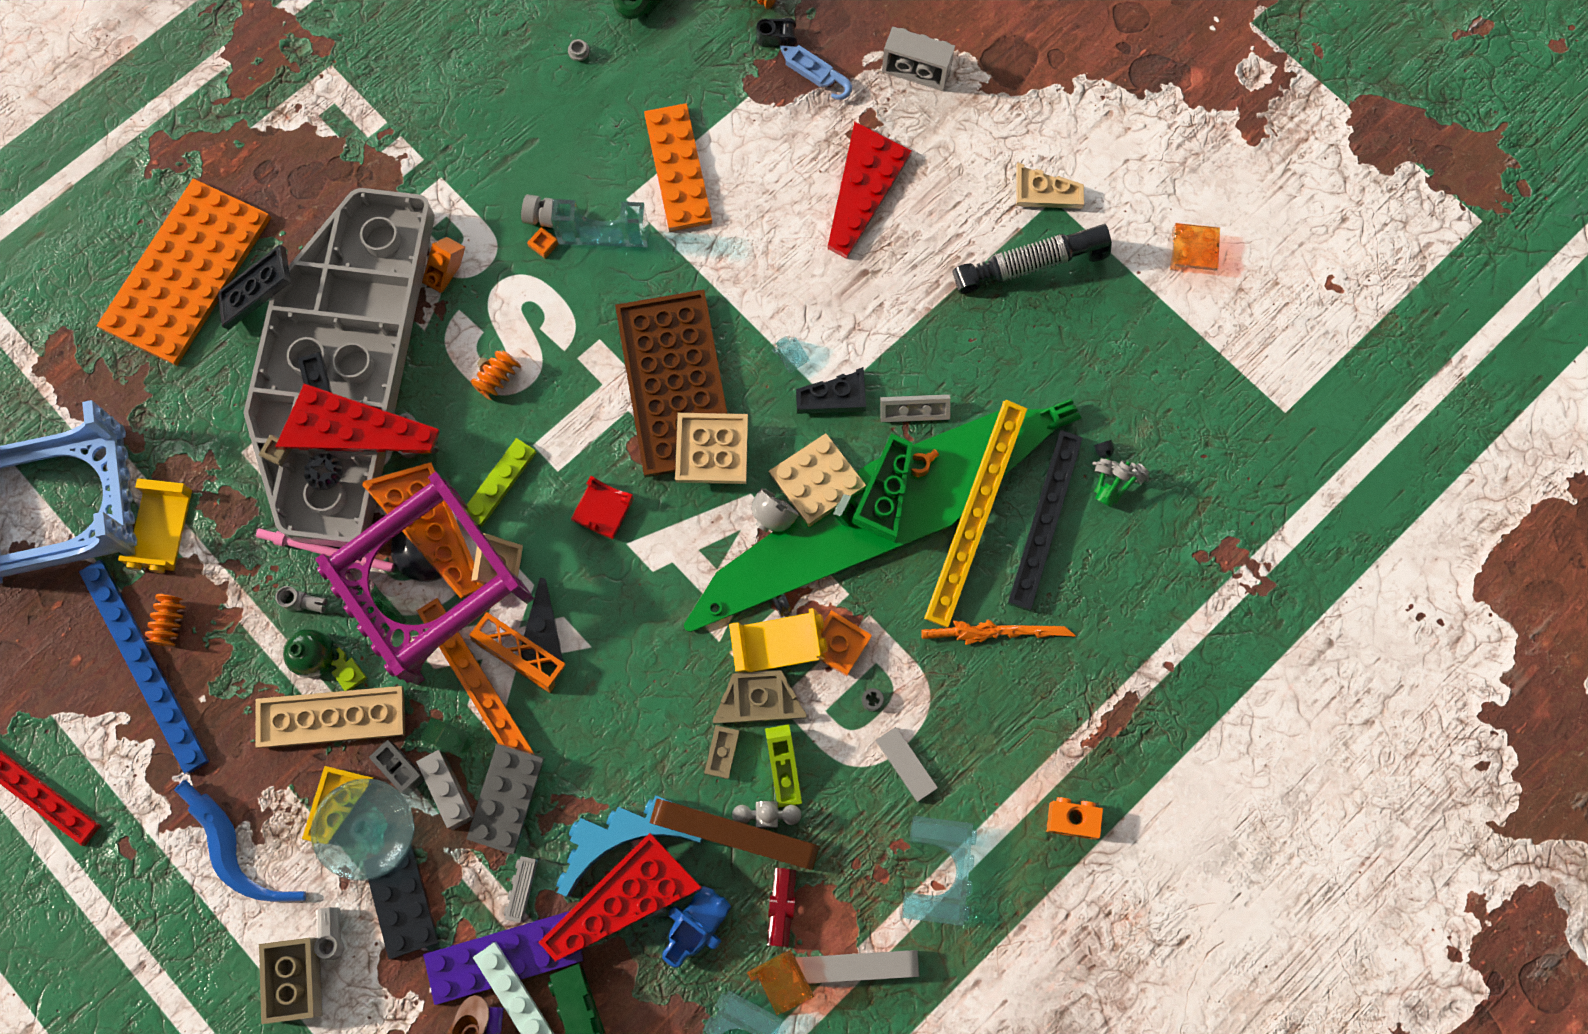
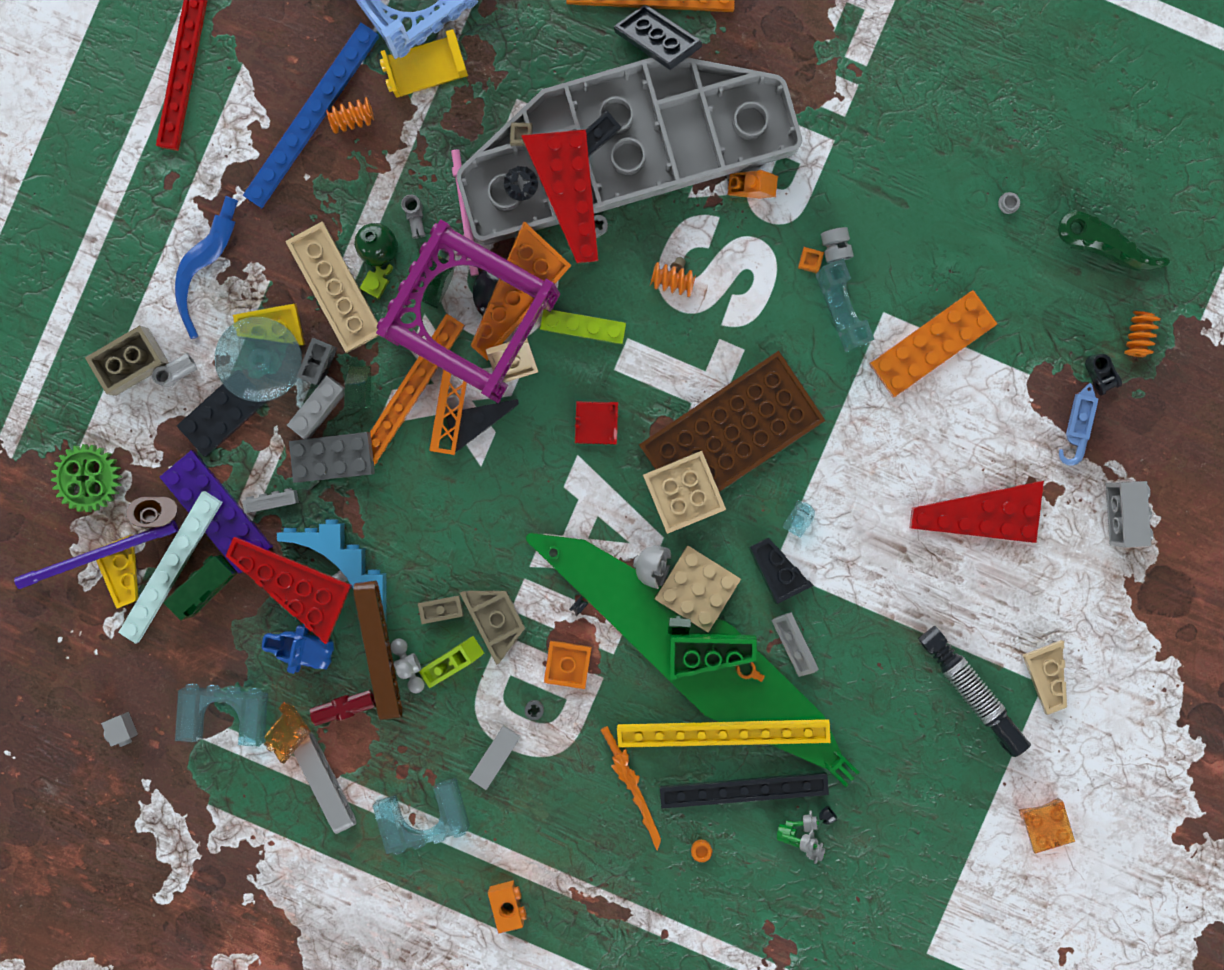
camera: 70 degrees right, 15 degrees up
yellow panel [729,608,828,673] -> none
none -> orange tile [691,840,712,862]

